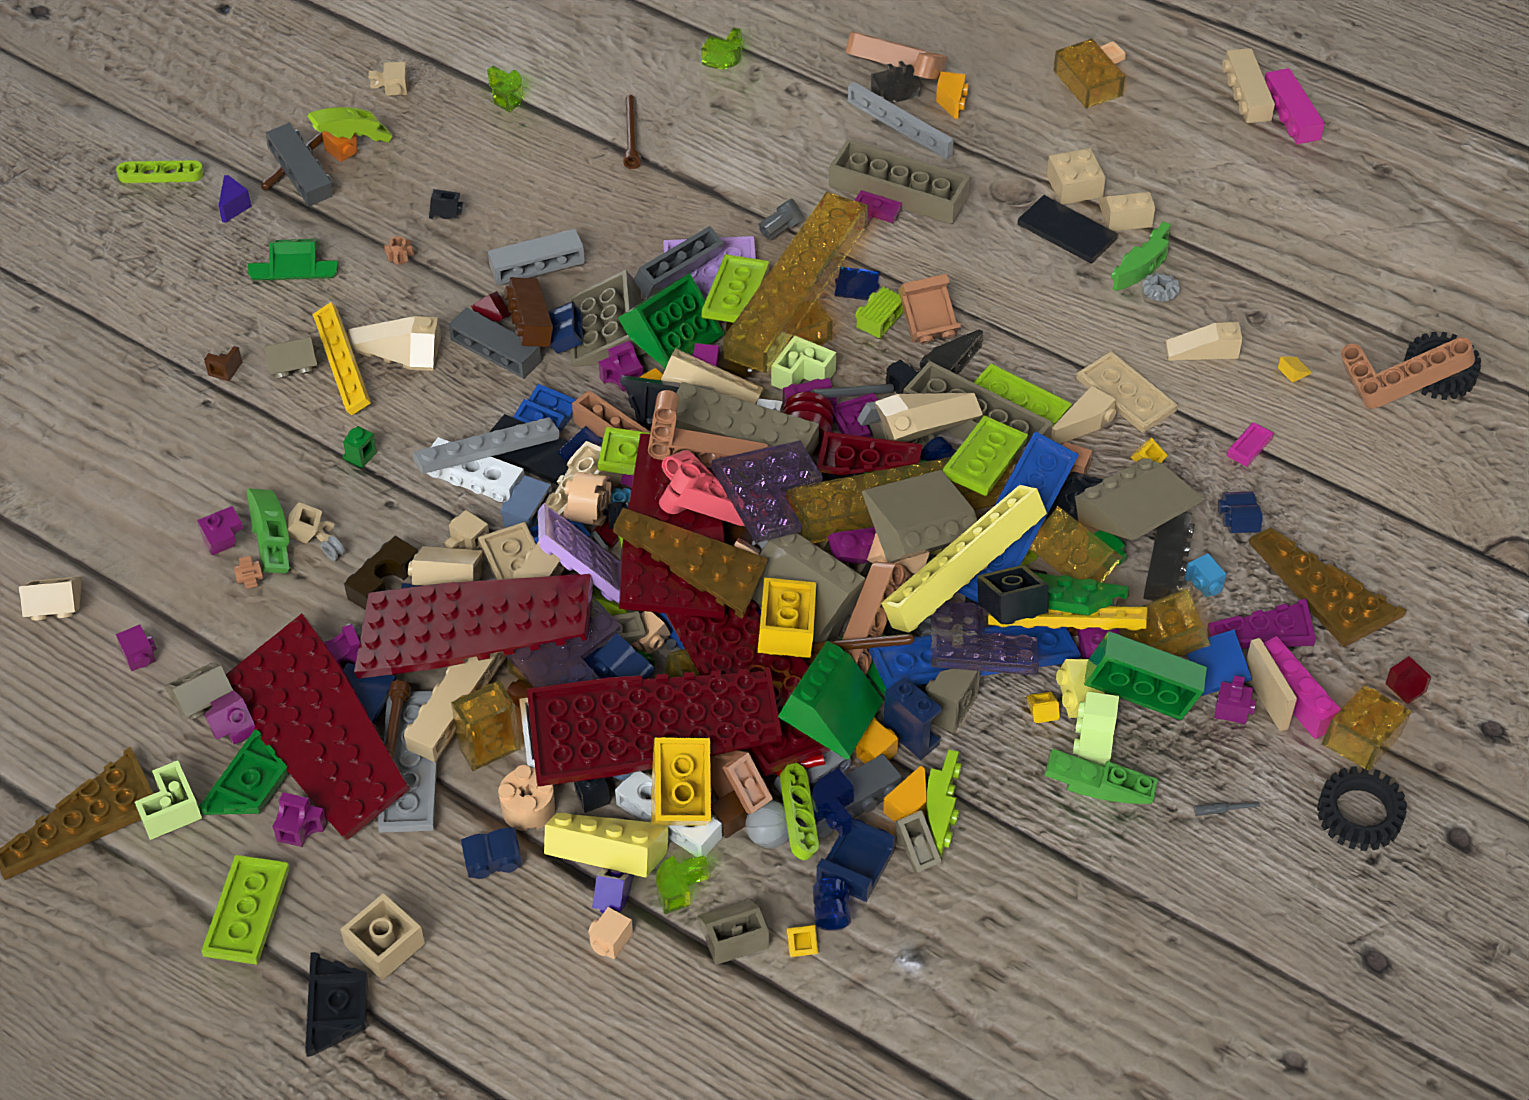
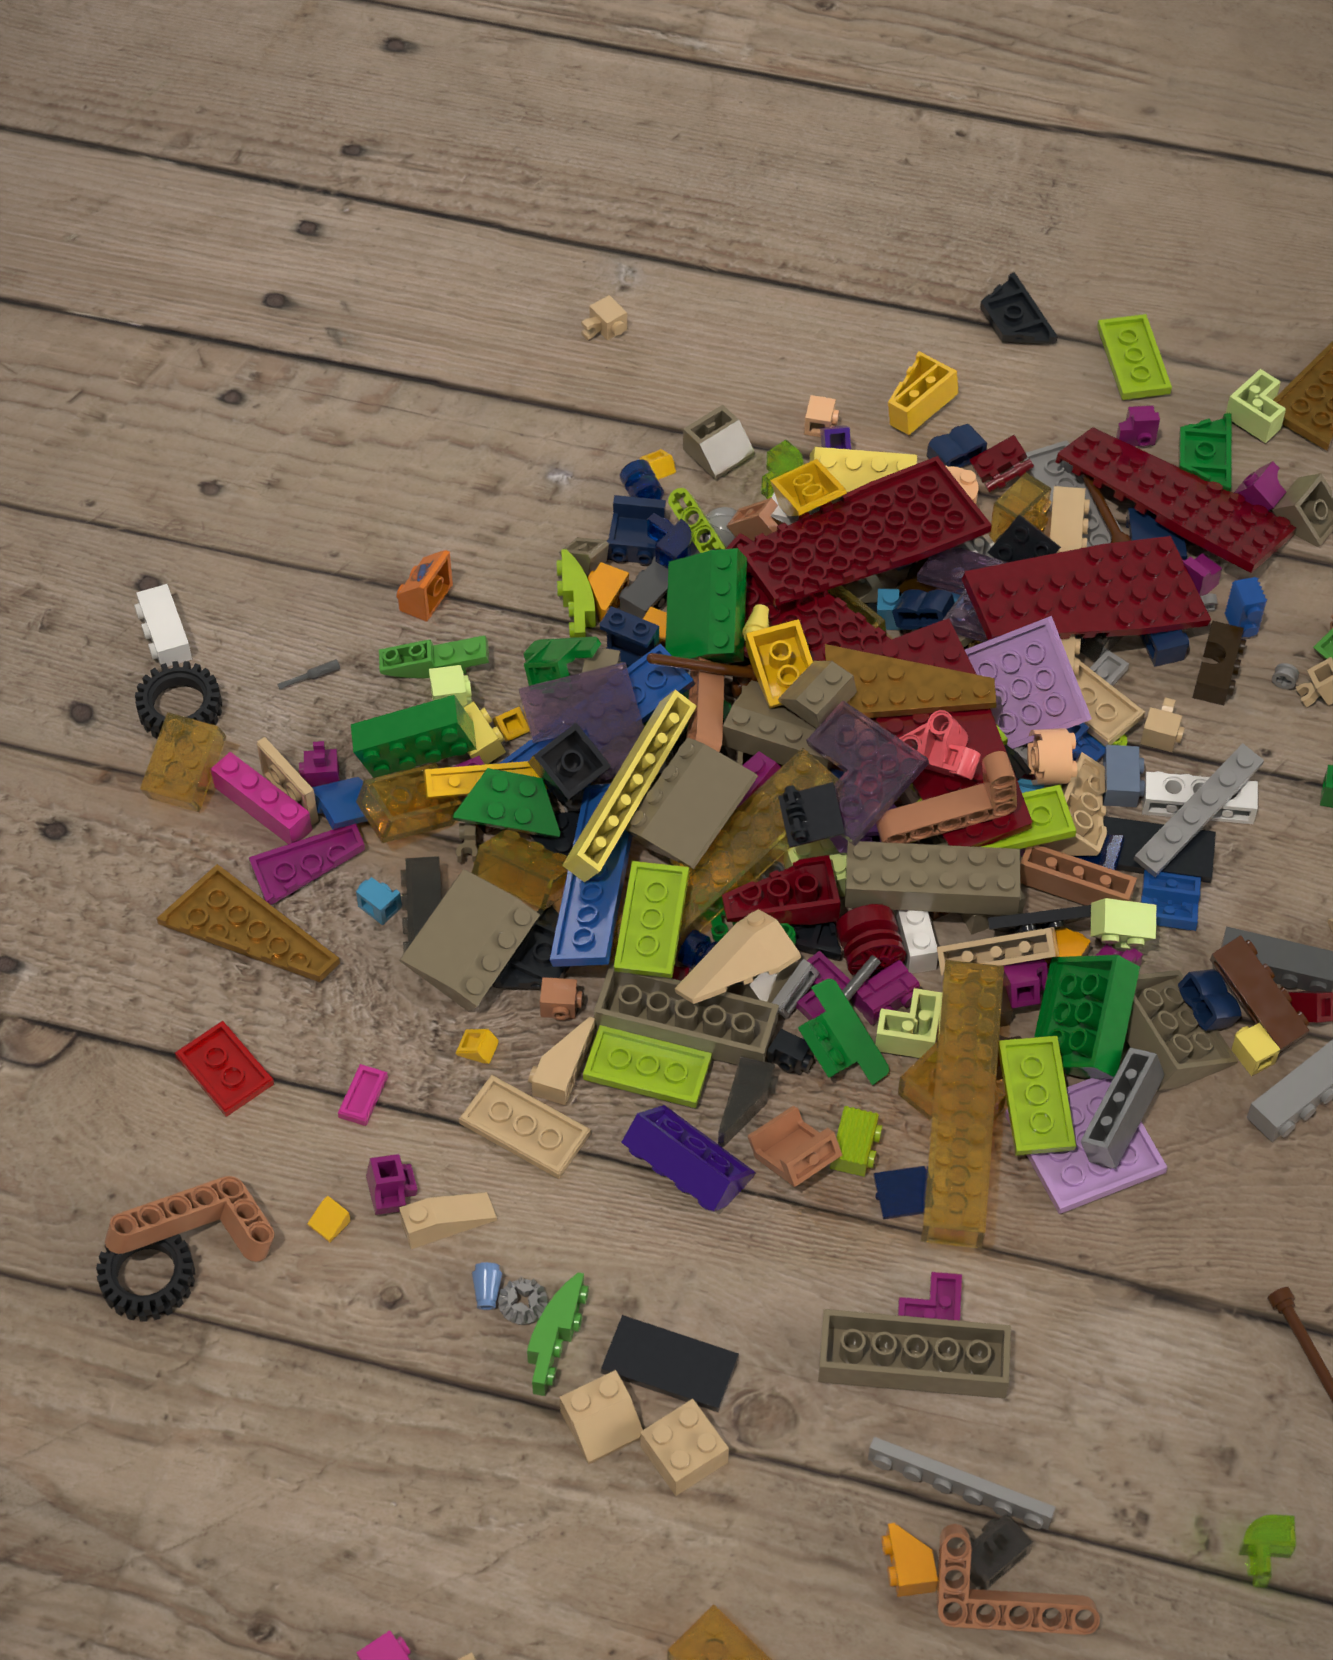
camera: 160 degrees right, 5 degrees up
tan brick [340,893,425,980] -> none
tan brick [408,546,483,586] -> none
dark grey piece [758,198,805,240] -> none
dark blue brick [1218,491,1262,533] -> none
dark red panel [1385,656,1431,704] -> none
none -> white brick [134,584,192,667]
none -> red tile [175,1021,274,1117]
none -> magenta brick [366,1154,418,1215]
none -> orange slope [396,550,453,622]
none -> medium blue cone [472,1262,502,1310]
none -> green plate [523,637,601,694]
none -> dark purple slope [621,1105,756,1212]
none -> light yellow cone [742,604,769,641]
none -> dark tan slope [778,661,857,731]
none -> black hinge [778,782,845,848]
none -> green plate [798,979,889,1086]
none -> yellow wedge [888,351,958,435]
none -> dark red plate [970,435,1034,493]
none -> black hinge [987,514,1061,564]
none -> yellowish green brick [1090,898,1156,951]
none -> blue brick [1224,577,1267,637]
none -> light yellow brick [1231,1023,1280,1076]

